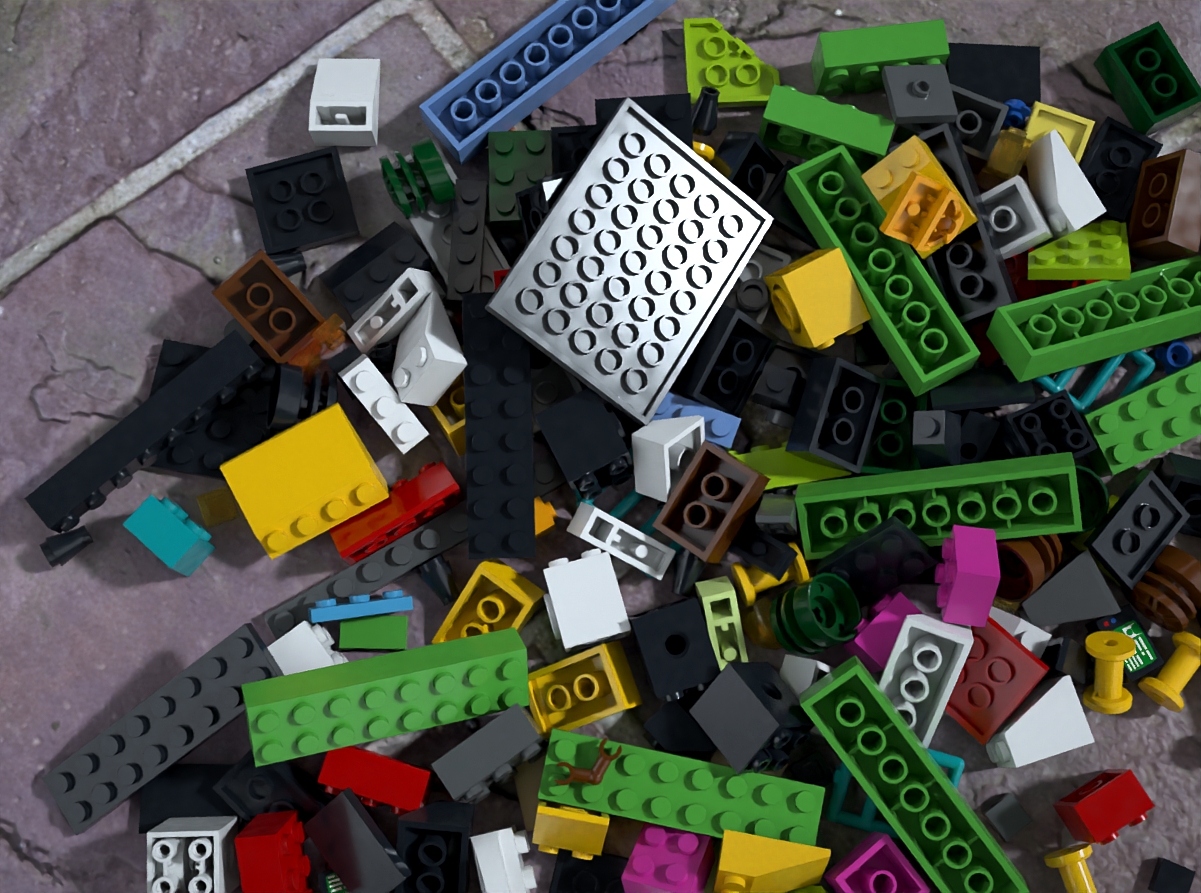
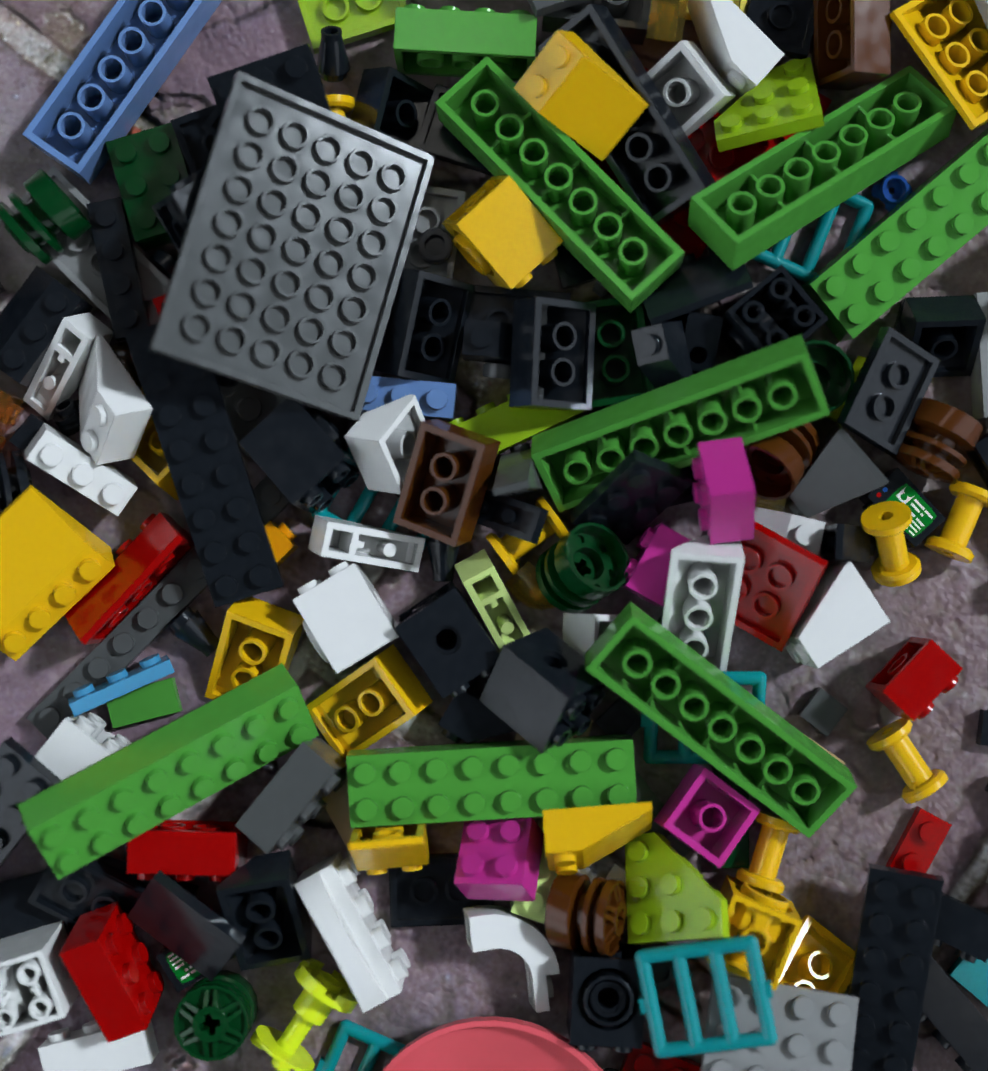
camera: 10 degrees left, 10 degrees up
reddish brown arm [554,738,622,786] -> none
light orange slope [879,170,964,252] -> none

